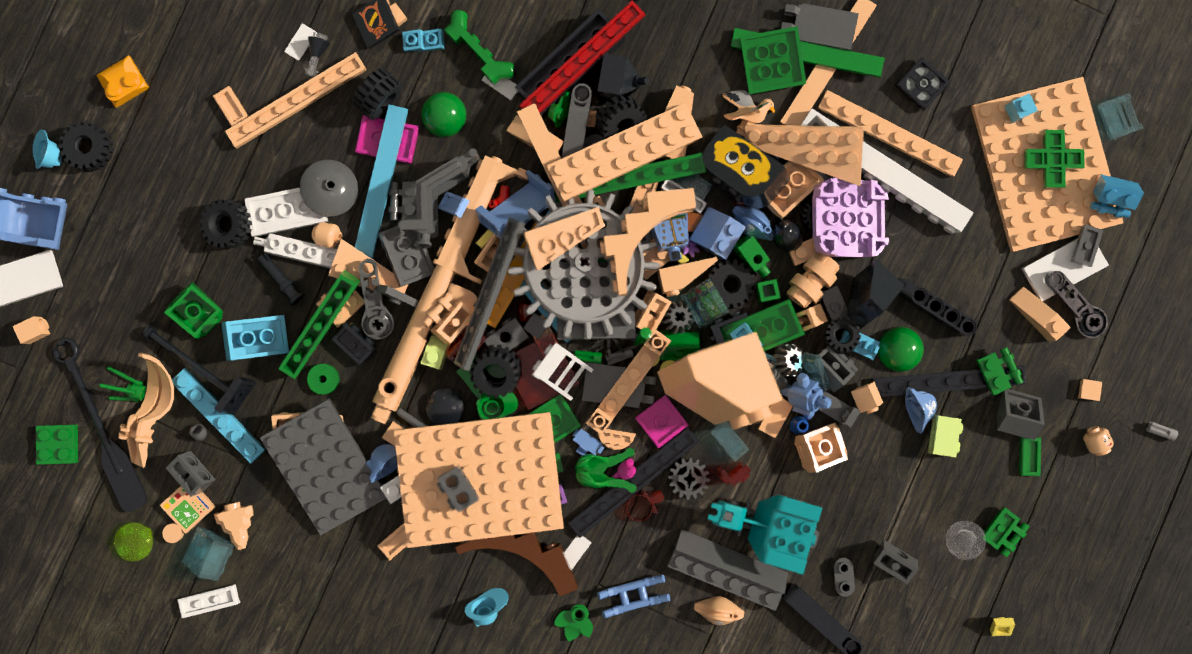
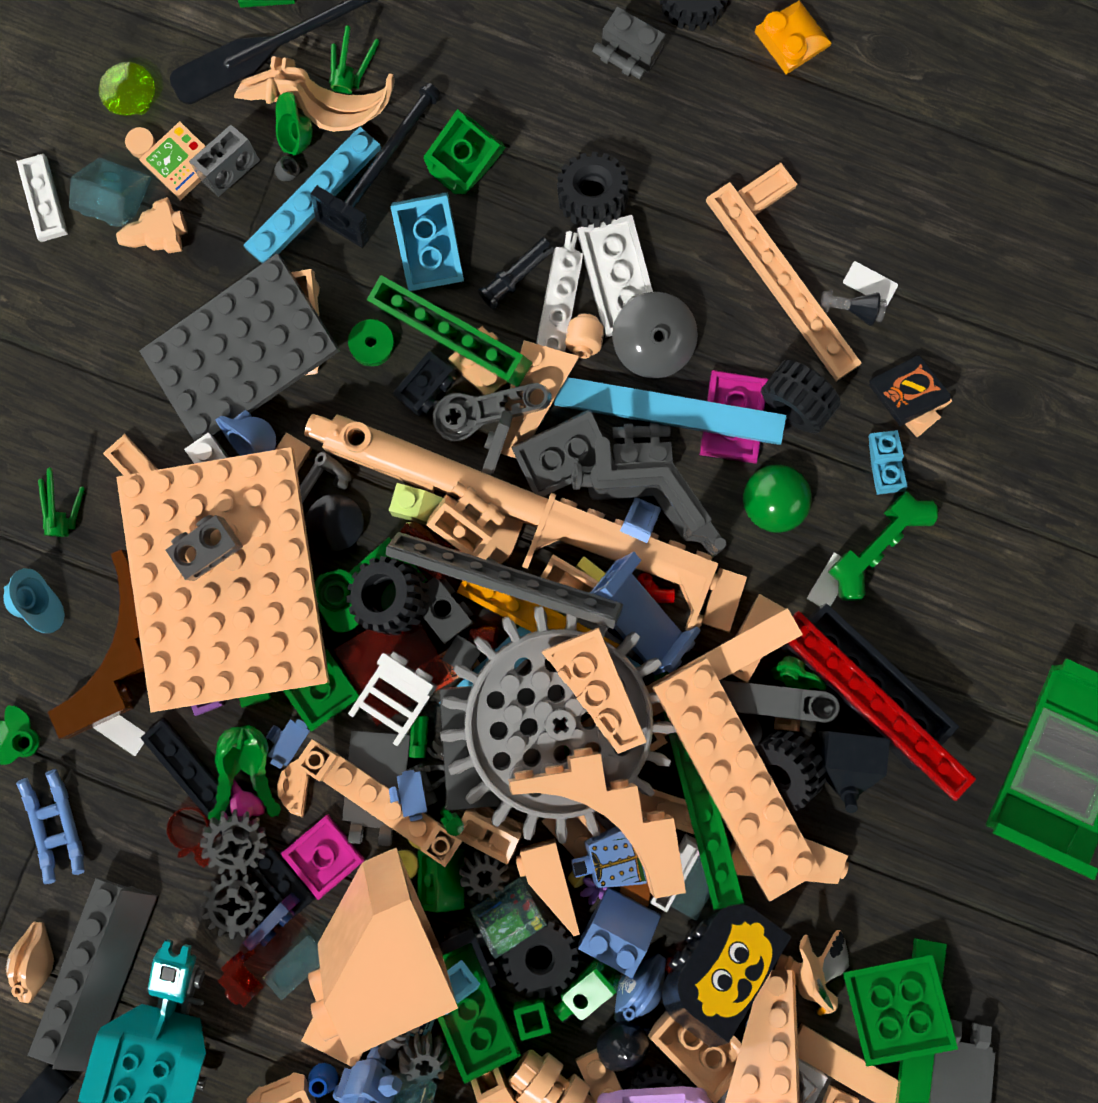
camera: 85 degrees right, 5 degrees down
none -> green plant [38,467,85,537]
none -> dark grey gear [200,809,267,876]
none -> dark blue plate [243,893,300,951]
none -> green piece [276,92,313,156]
none -> dark grey arm [315,452,352,490]
none -> medium blue piece [389,770,427,821]
none -> dark grey brick [592,7,665,80]
none -> light nougat tile [701,568,747,633]

